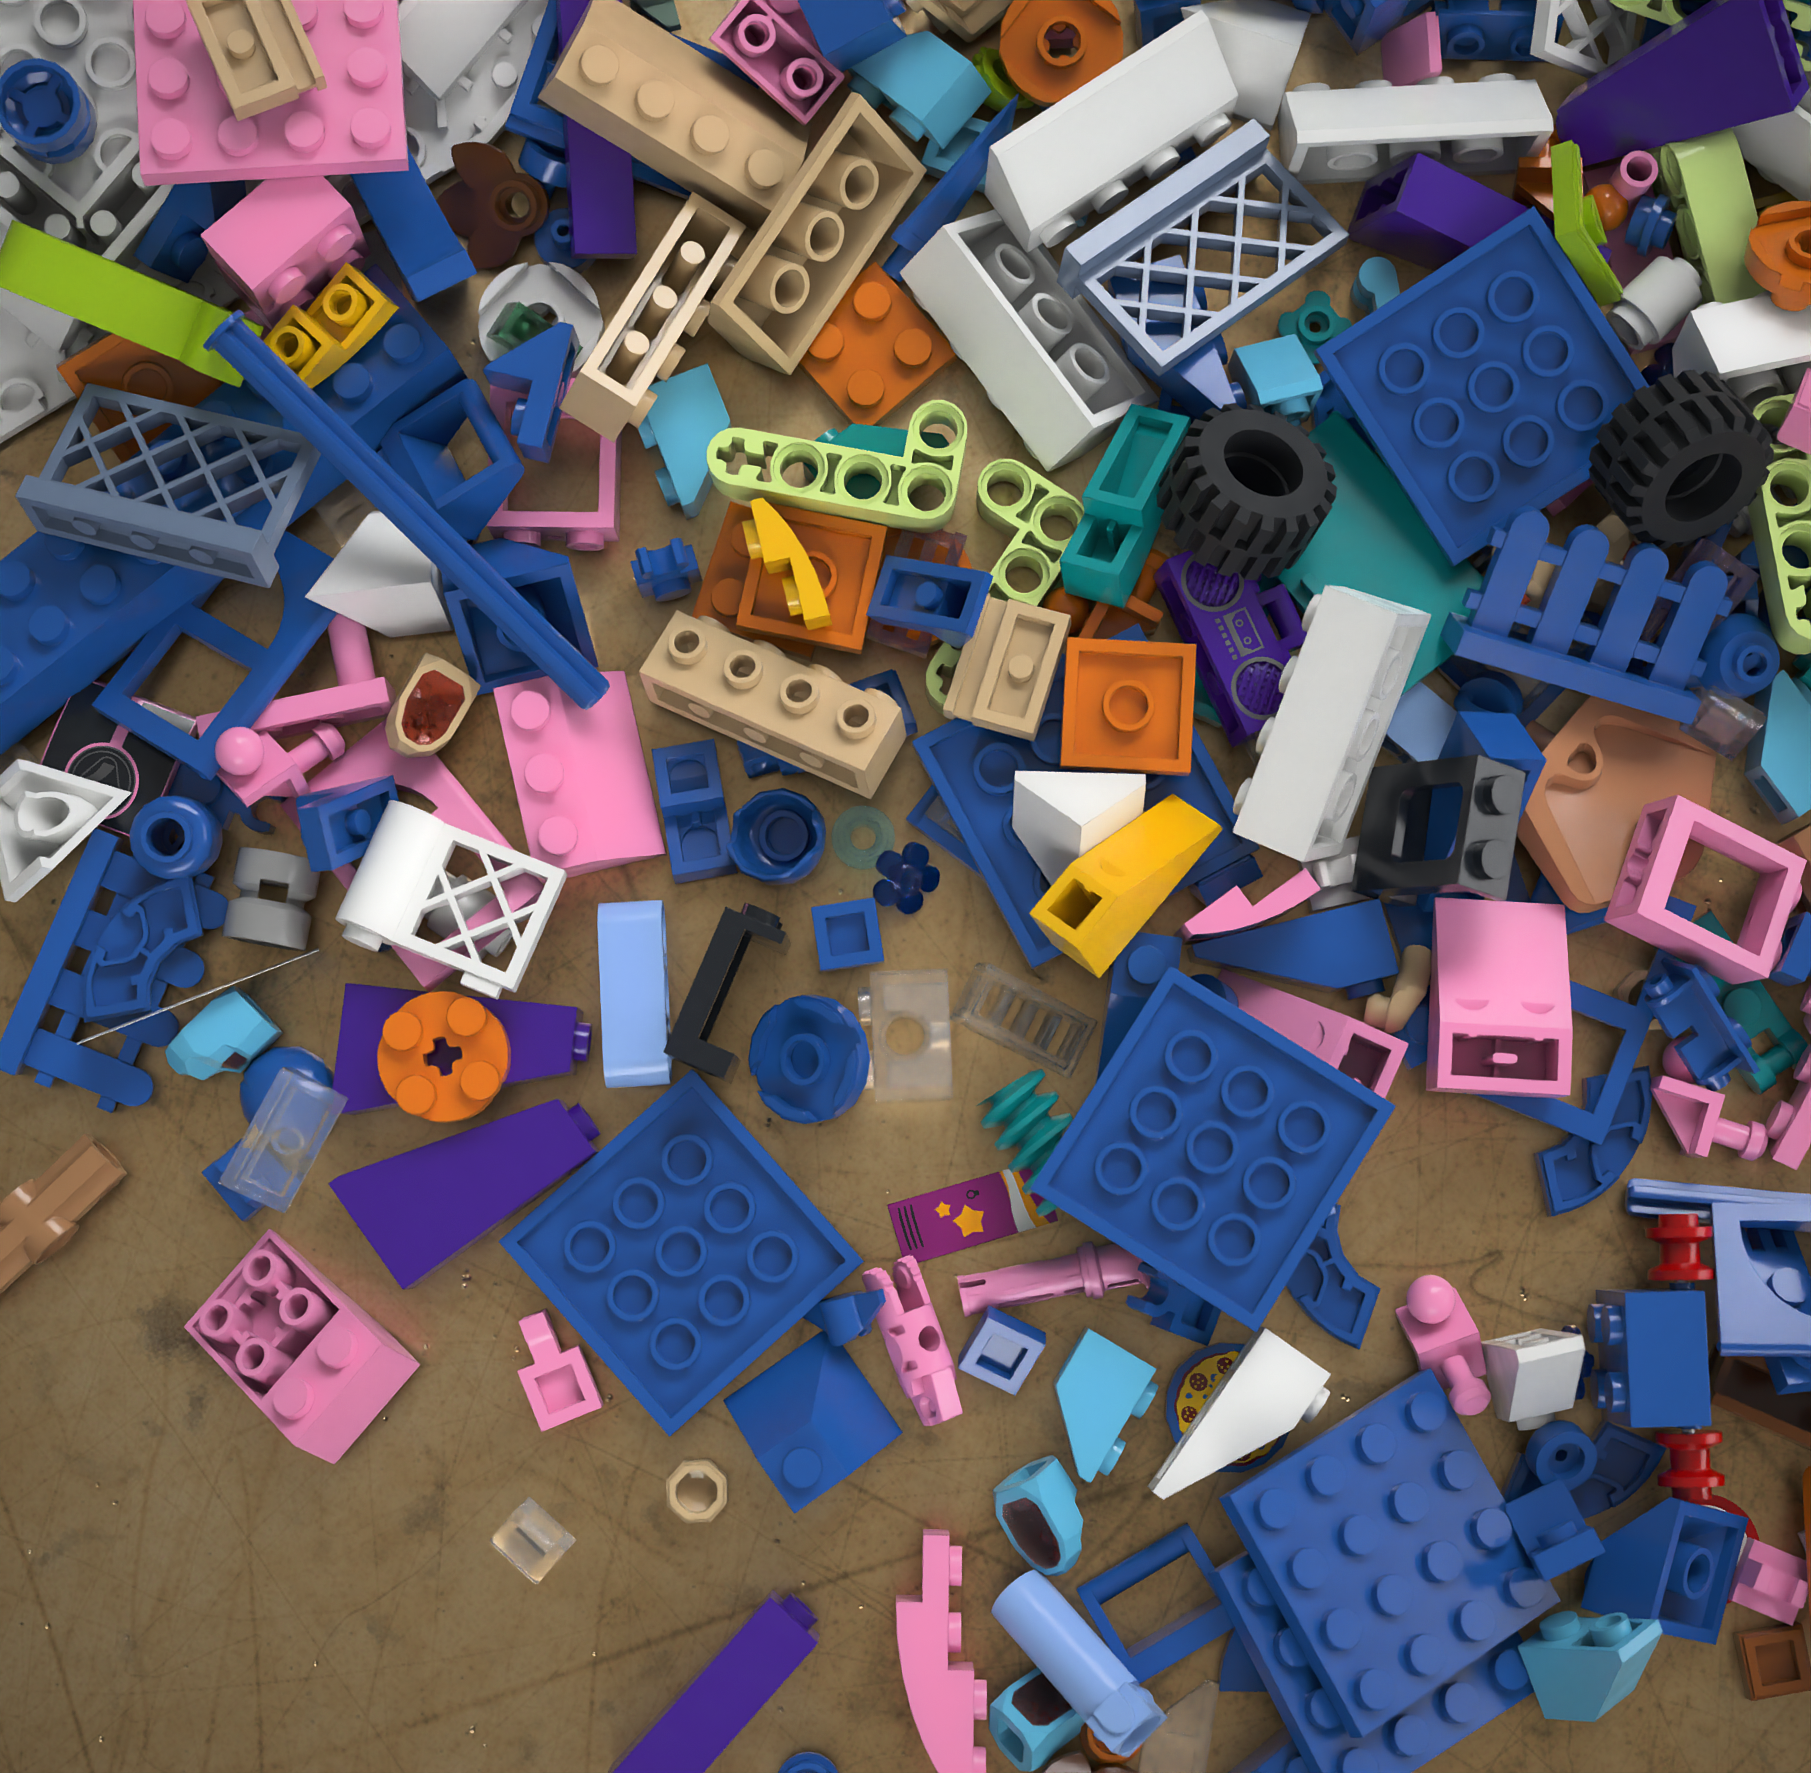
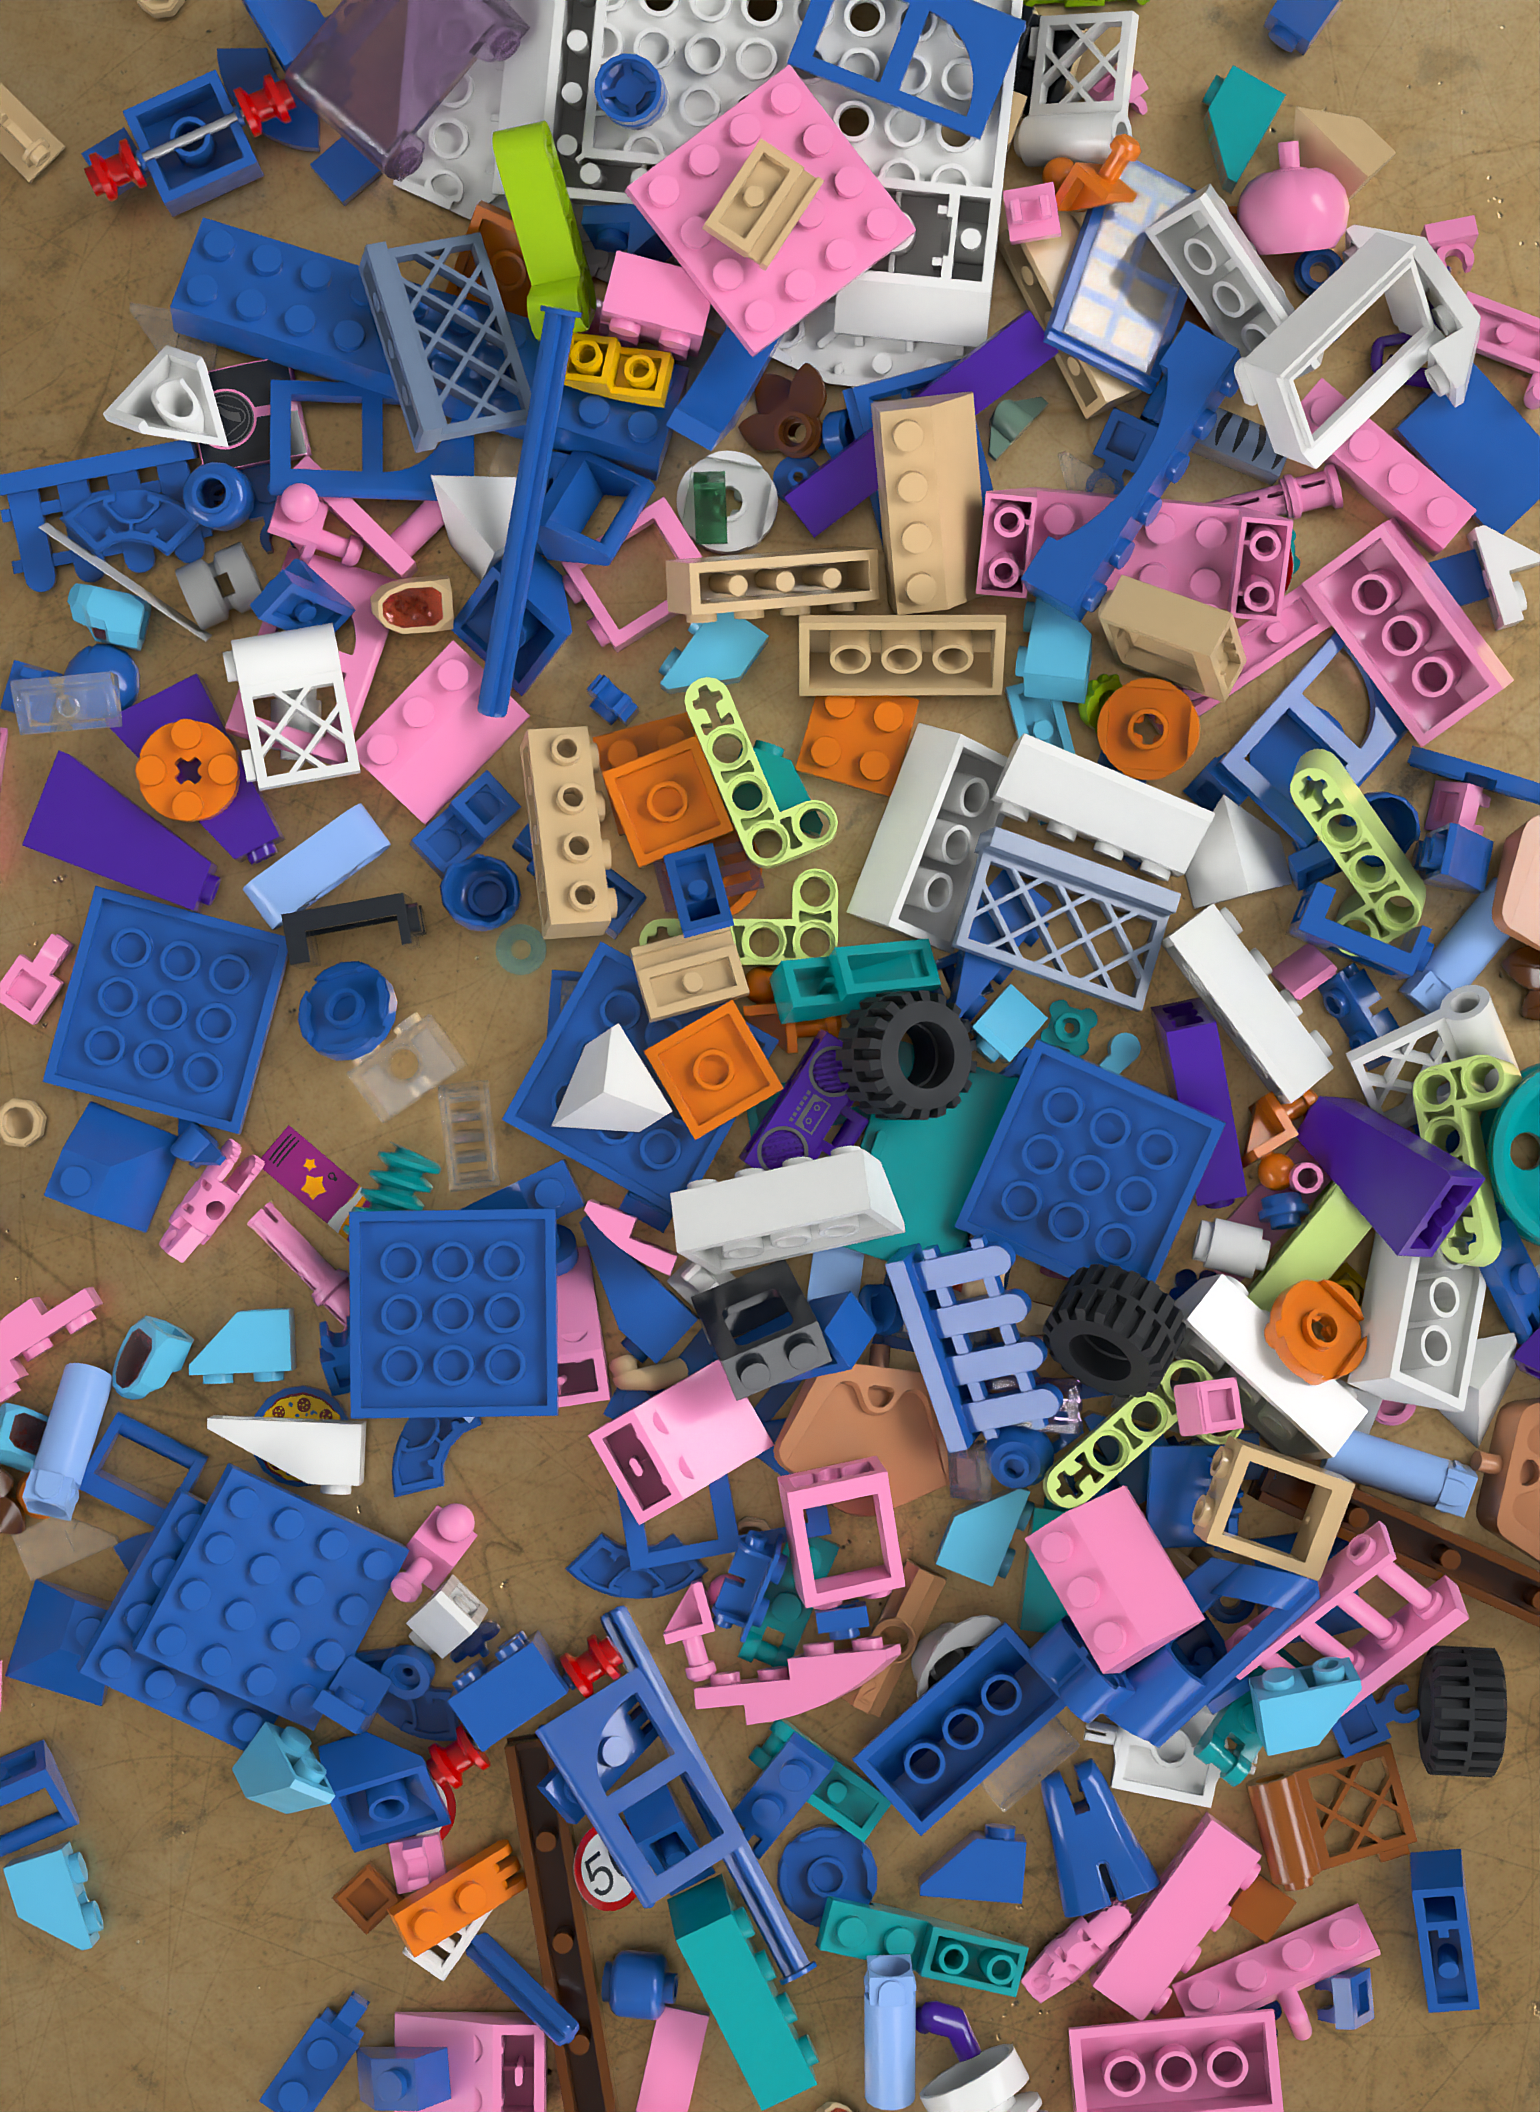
camera: 55 degrees right, 5 degrees up
blue slope [483,322,580,463] -> none
yellow slope [742,498,833,630] -> none
blue tile [811,897,885,973] -> none
clear blue plant [872,842,940,914] -> none
blue bar [882,93,1019,282] -> none
plate [958,1305,1046,1395] -> none
yellow slope [1029,793,1223,978] -> none
lime tile [1551,140,1623,307] -> none

